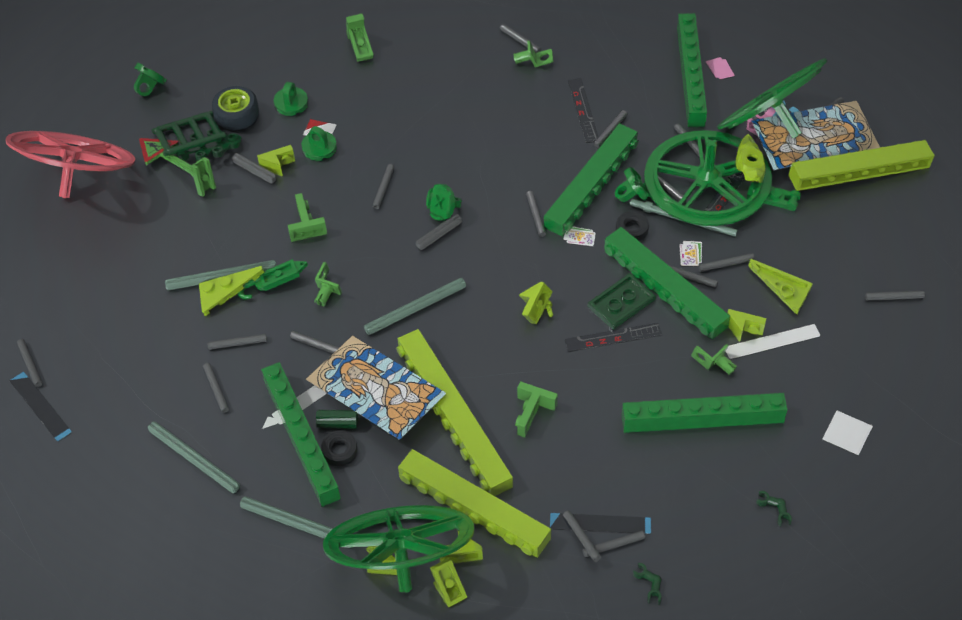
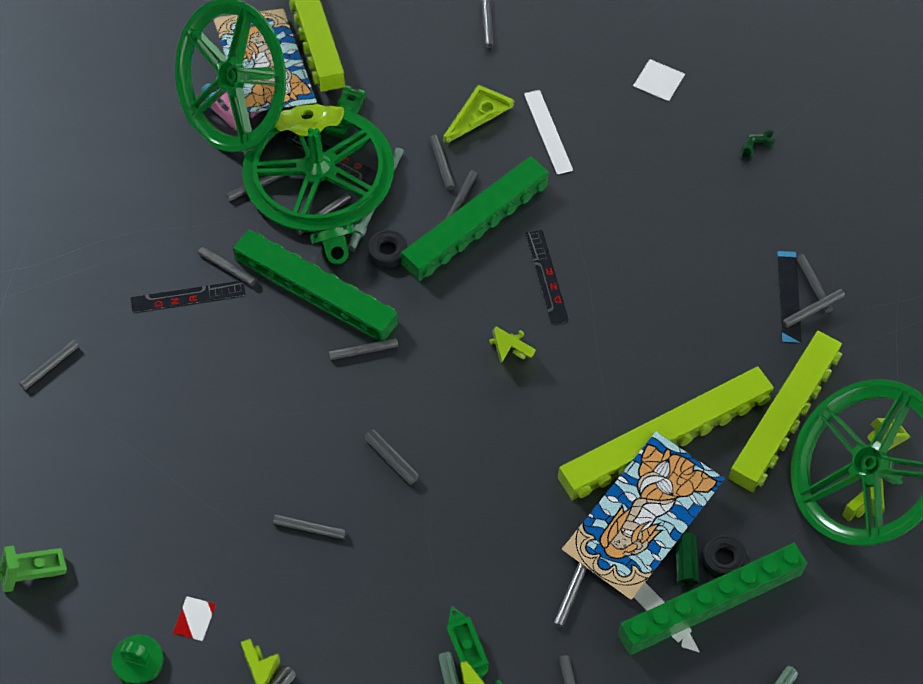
camera: 95 degrees left, 5 degrees up
sand green axle [240,496,351,548] -> none
bright green bracket [288,193,327,242] -> none
green tile [301,126,337,161] -> none
bright green bracket [314,262,342,306] -> none
sand green axle [364,278,466,335] -> none
green tile [426,184,462,220] -> none
lime slope [440,531,483,564] -> none
bright green bracket [513,40,554,67] -> none
bright green bracket [515,381,558,437] -> none
sticker [563,226,596,246] -> none
dark green tile [587,273,656,330] -> none
green brick [622,393,787,433] -> none
dark green arm [633,563,662,605] -> none
green brick [677,13,707,127] -> none
white sticker [680,241,702,266] -> none
bright green bracket [691,344,737,376] -> none
bright pink sticker [706,57,734,79] -> none
lime slope [727,309,767,342] -> none

